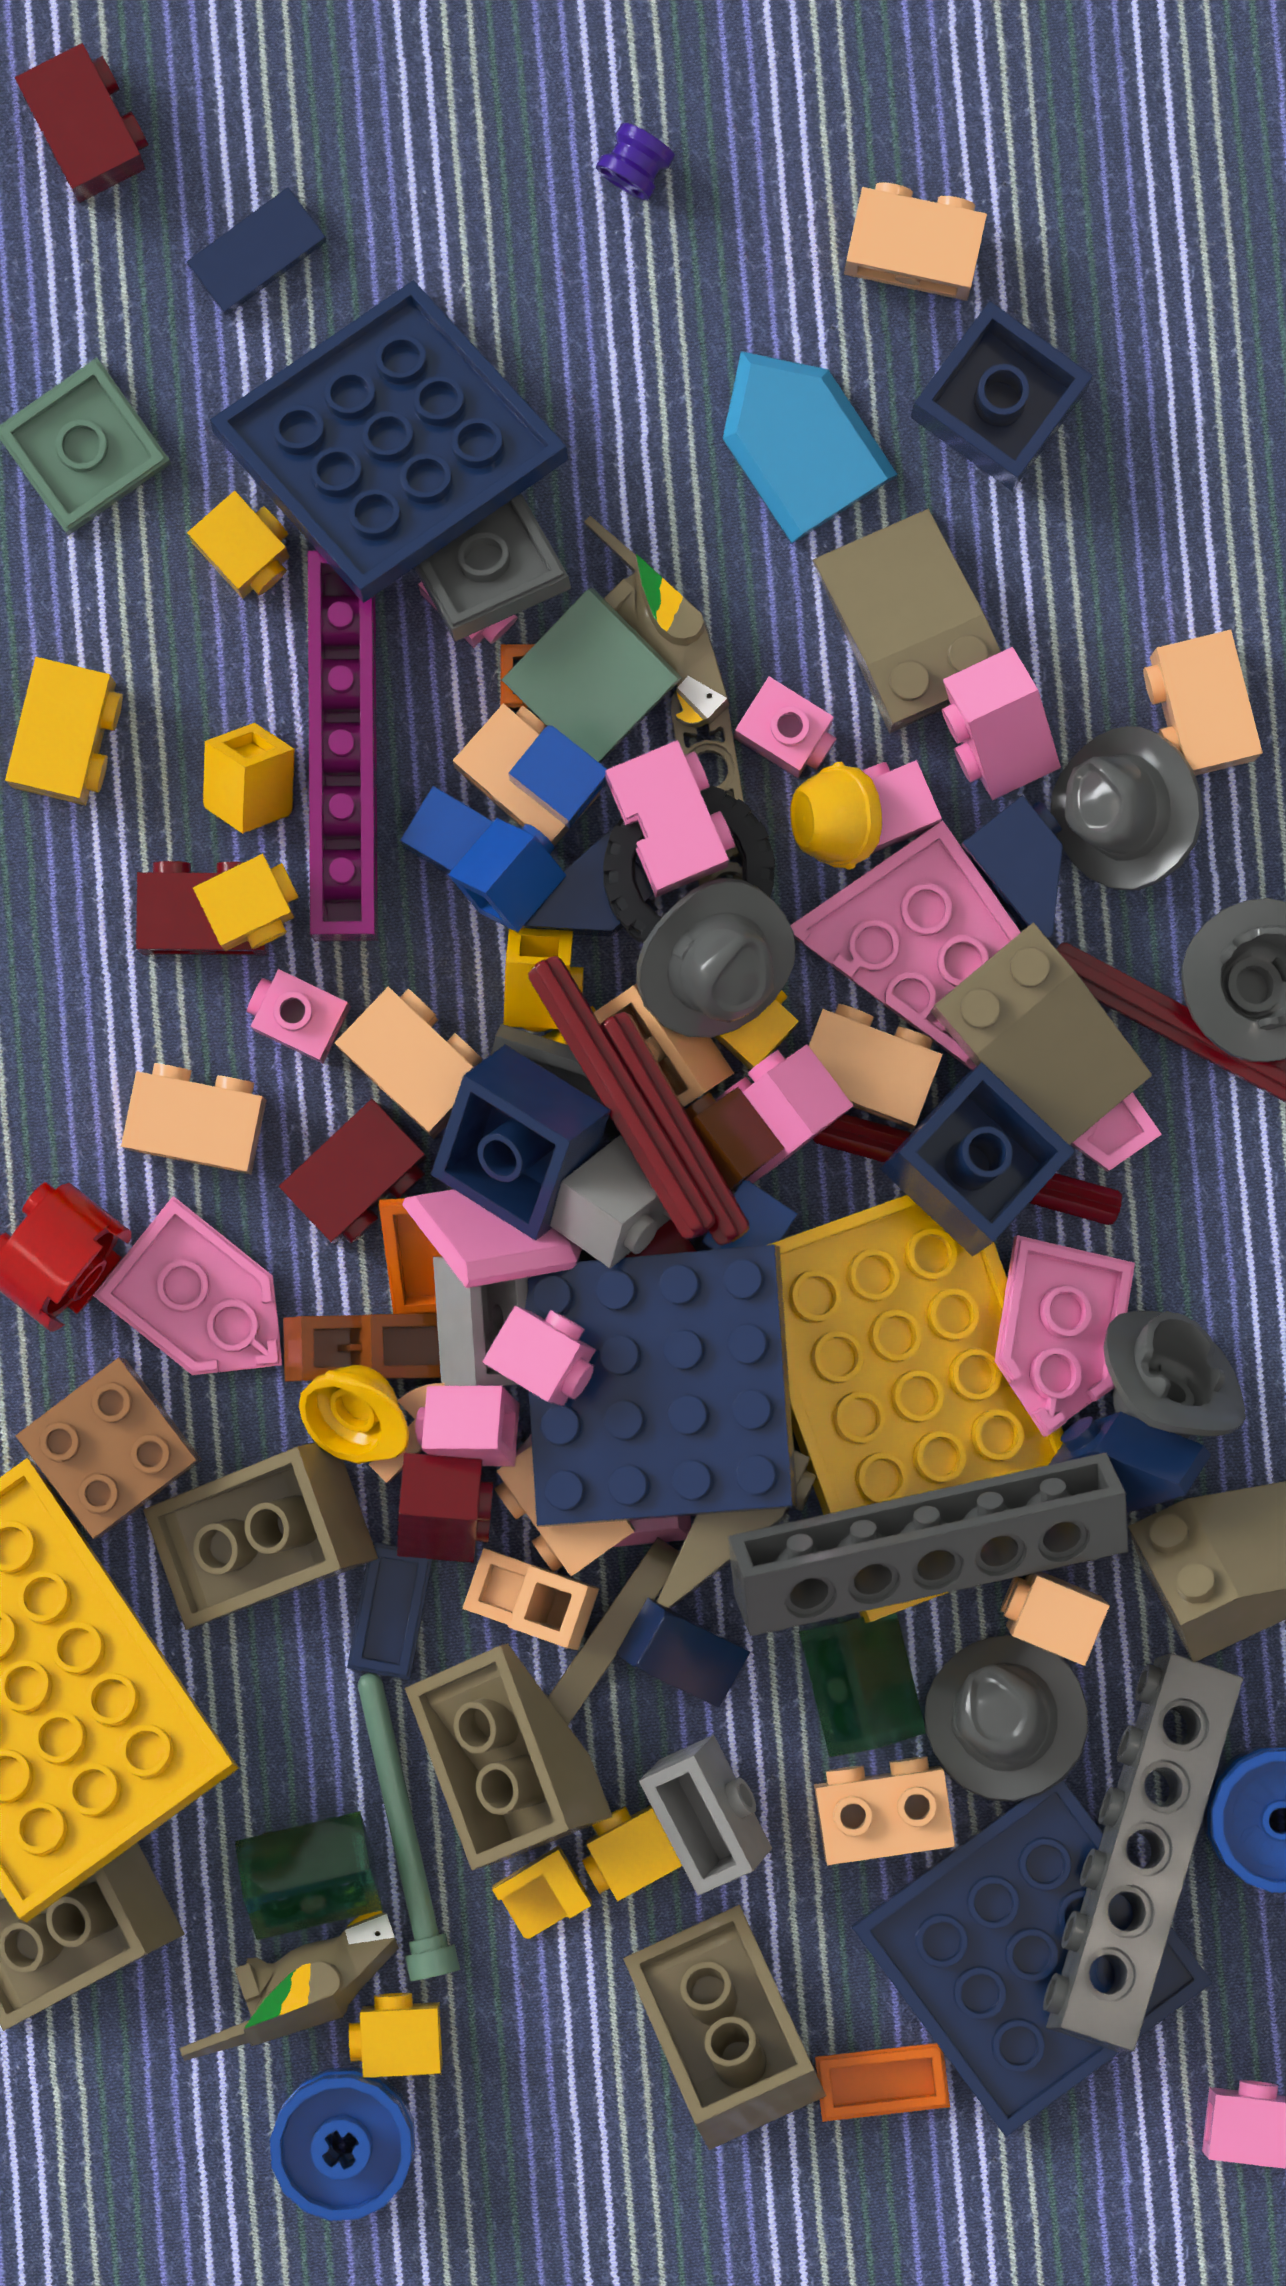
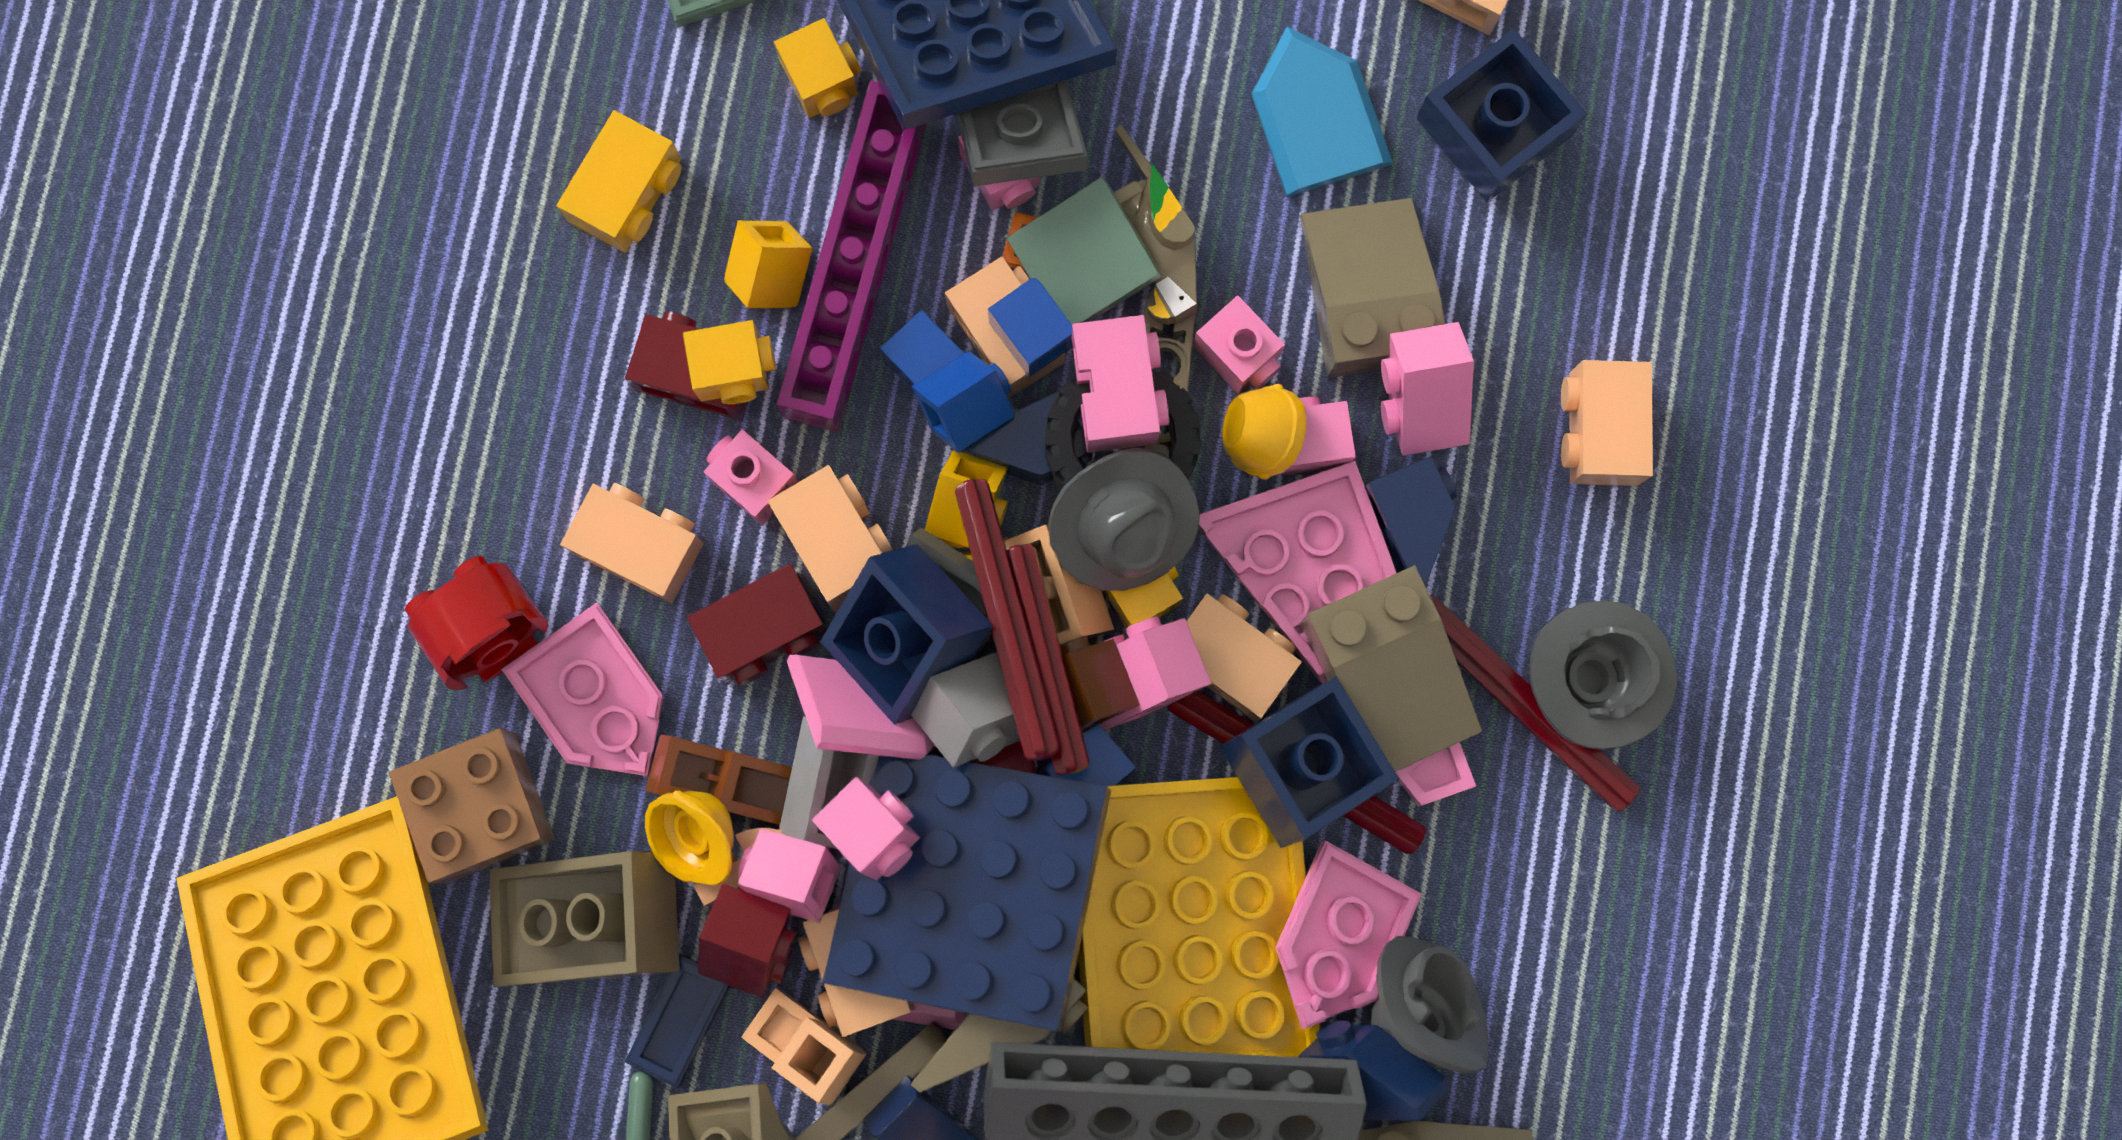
camera: 15 degrees right, 5 degrees down
orange tile [379,1198,441,1314] -> none
dark grey hat [1051,726,1203,890] -> none

